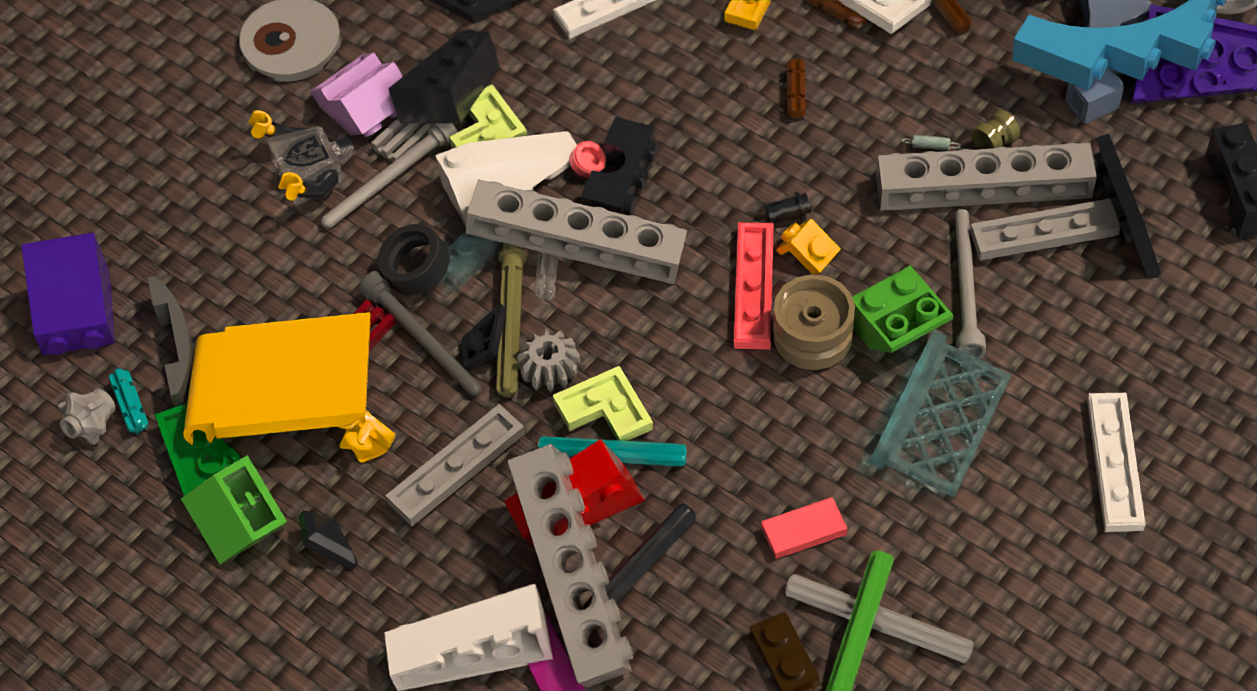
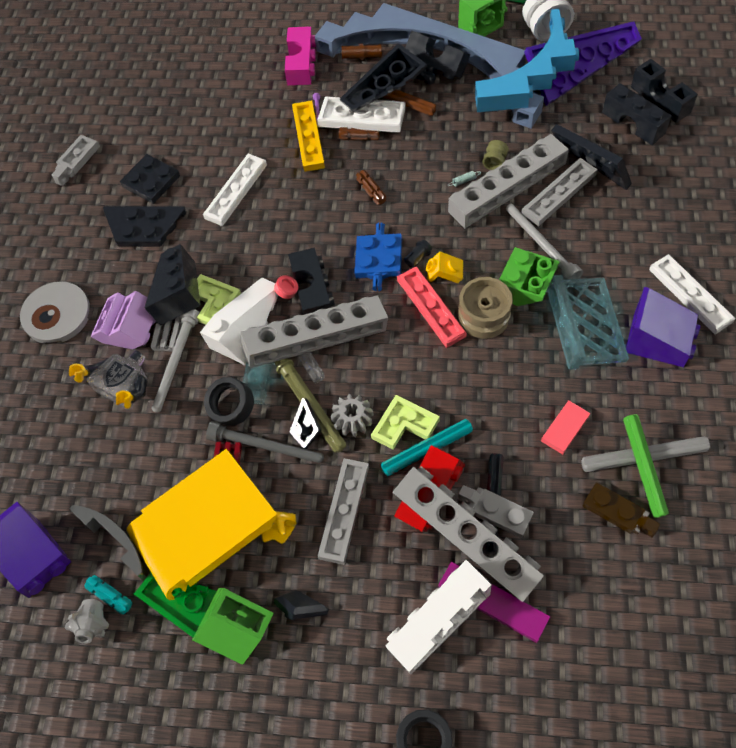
camera: 30 degrees left, 5 degrees up
none -> blue plate [354,223,402,291]
none -> light grey hinge [458,485,534,538]
none -> slope [625,287,700,367]

